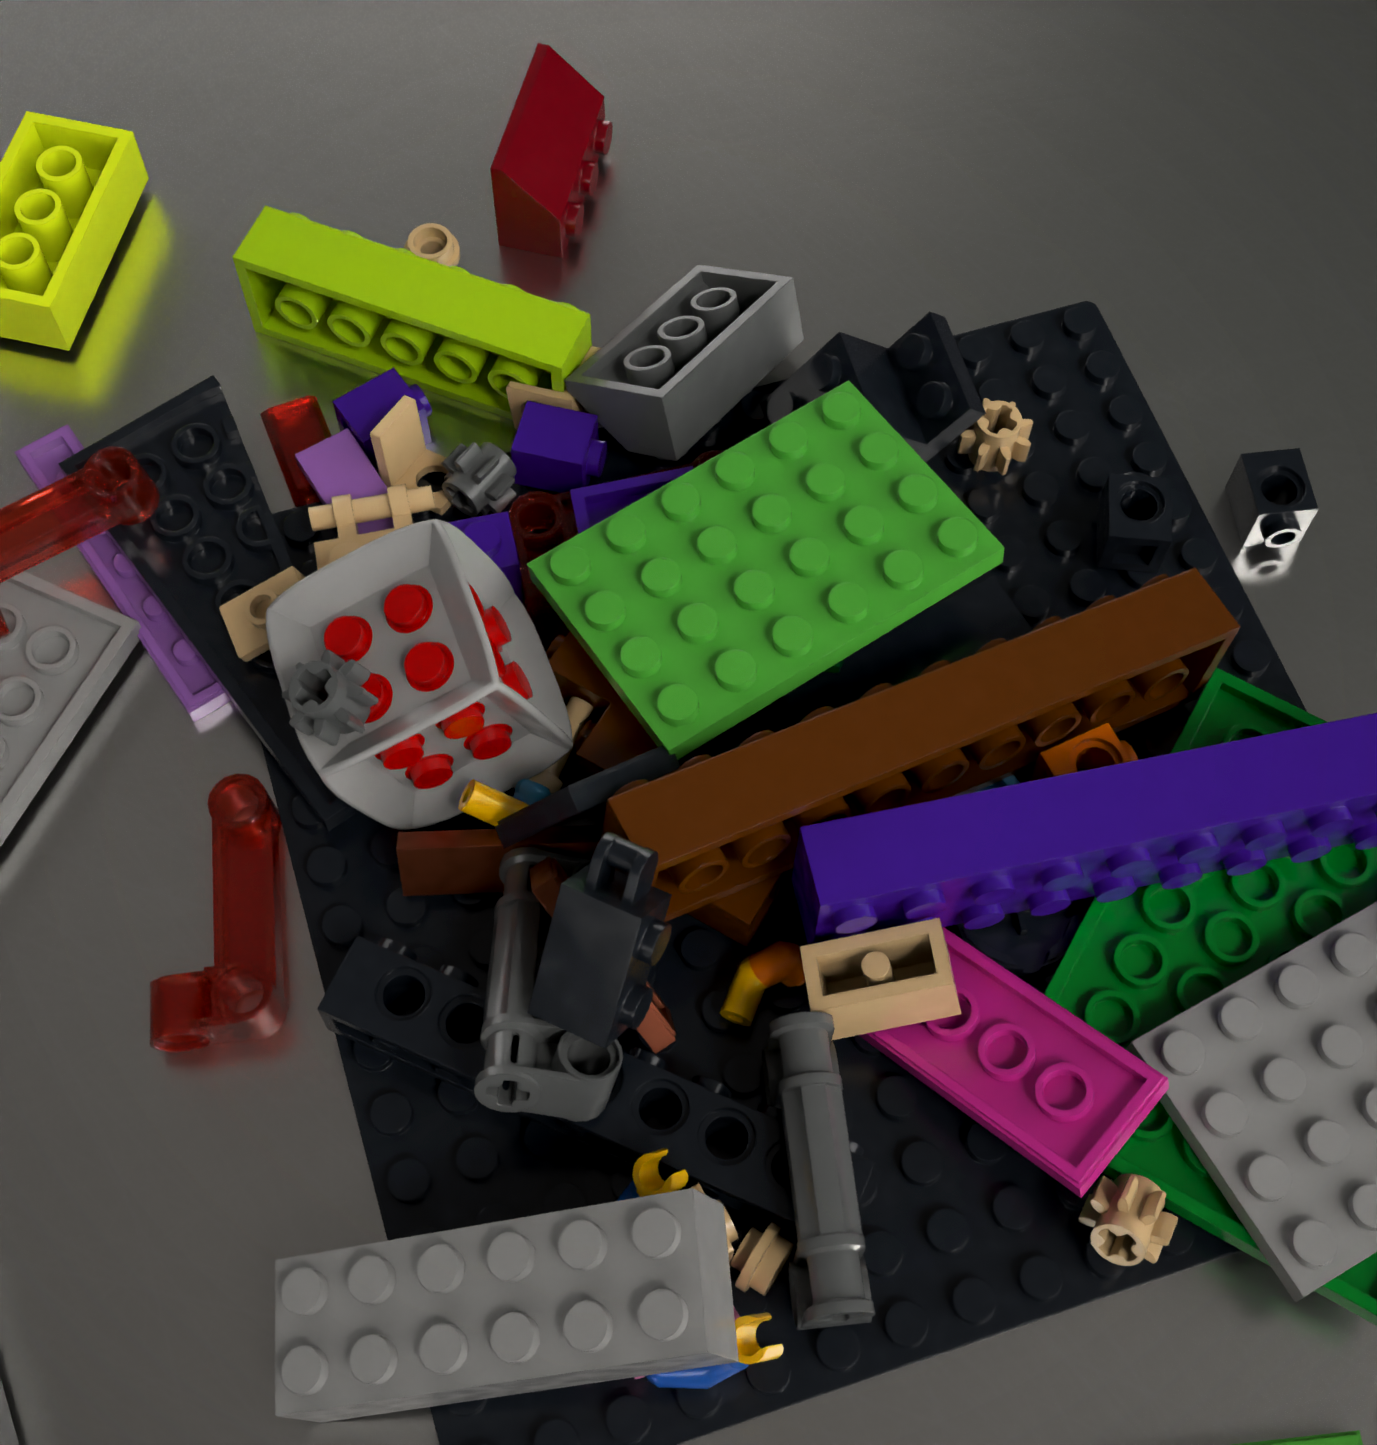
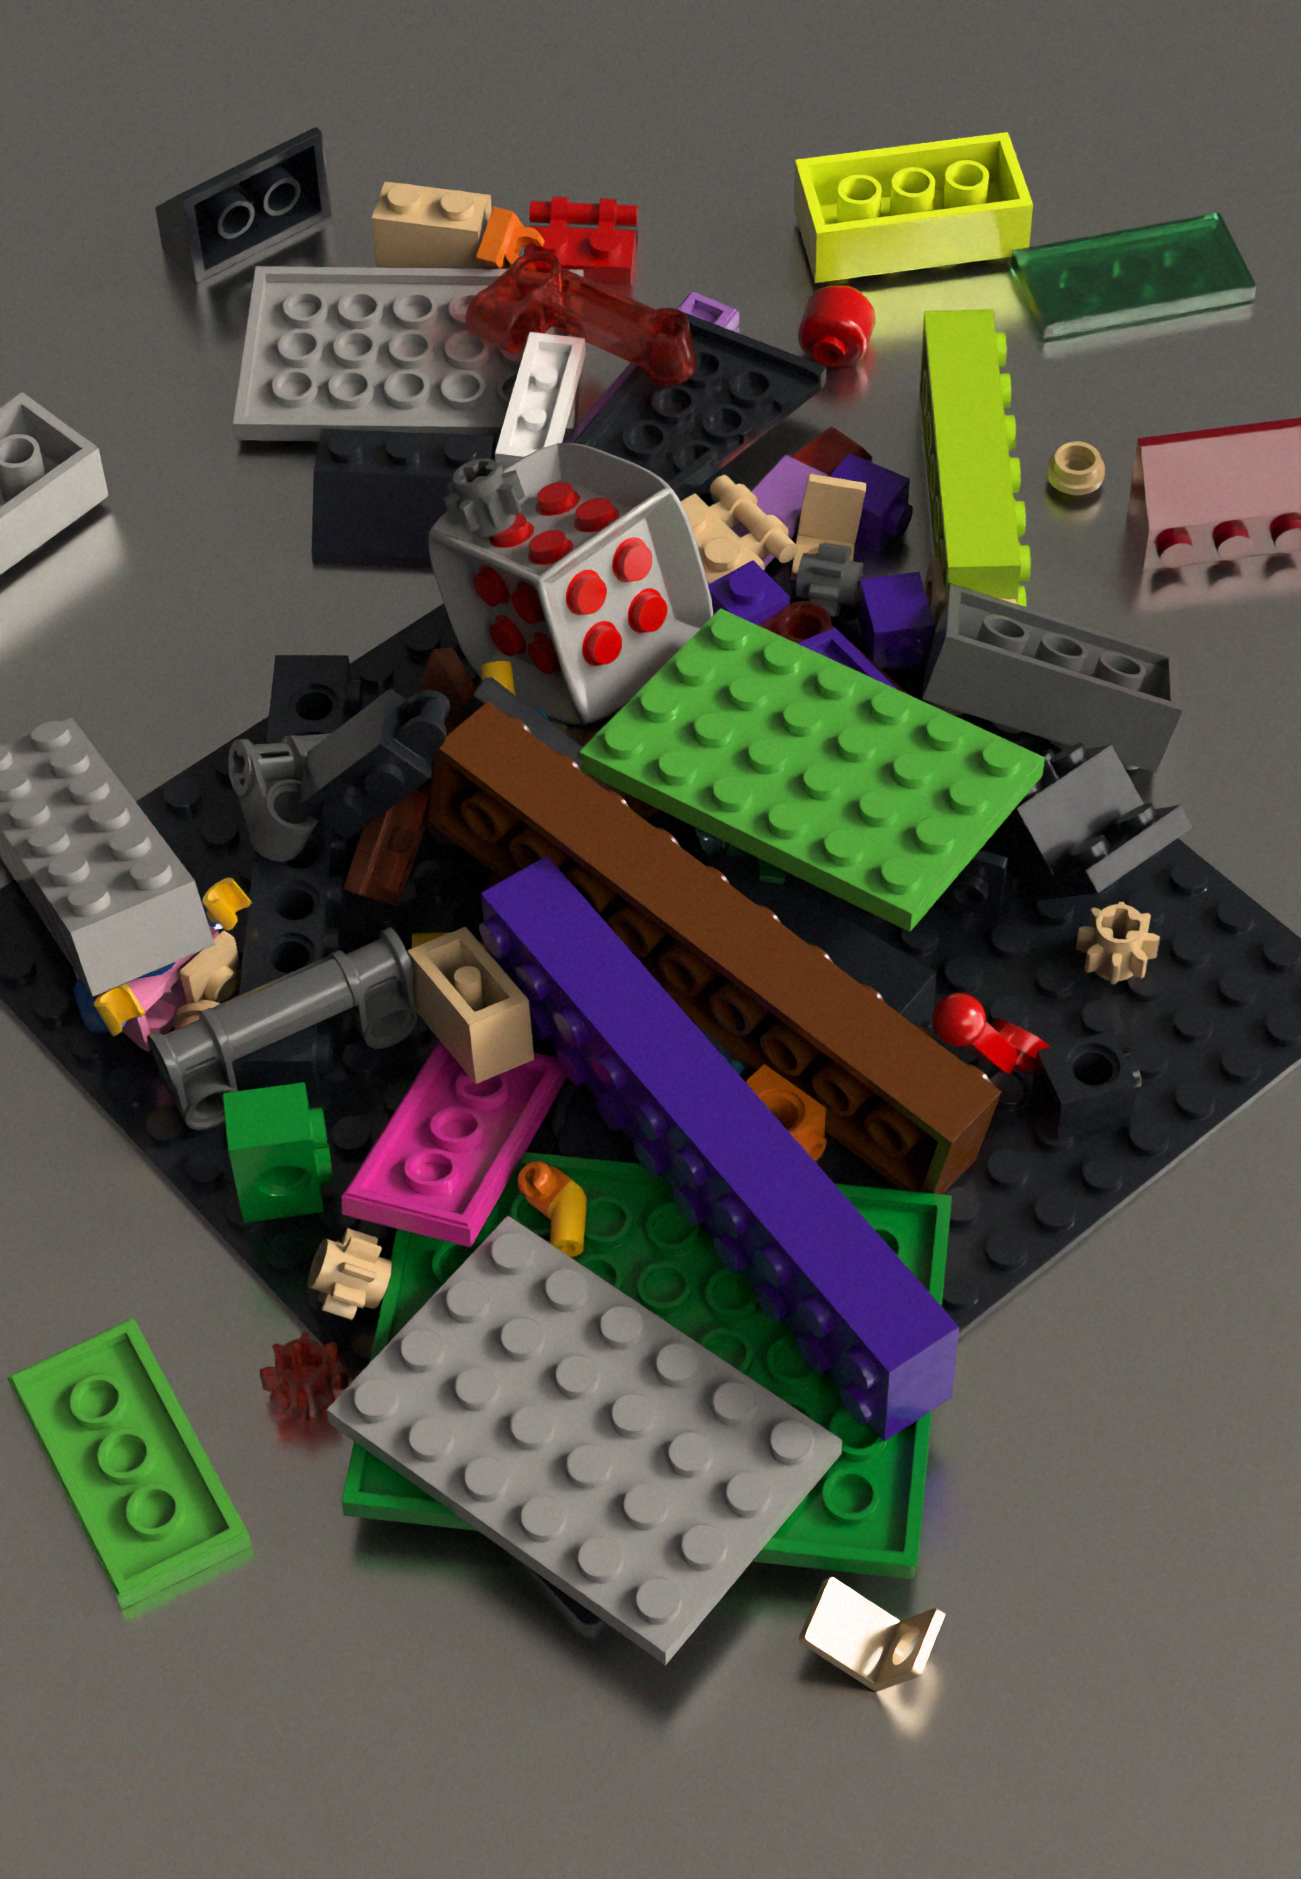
camera: 70 degrees right, 10 degrees down
clear red piece [150,773,288,1052] -> none
black brick [1225,448,1318,548] -> none
none -> green brick [223,1082,334,1223]
none -> clear red gear [259,1332,349,1425]
none -> black slope [311,428,495,567]
none -> white plate [495,332,586,470]
none -> arm [517,1161,587,1257]
none -> red head [797,285,876,367]
none -> red piece [932,993,1051,1075]
none -> clear green tile [1011,212,1256,339]

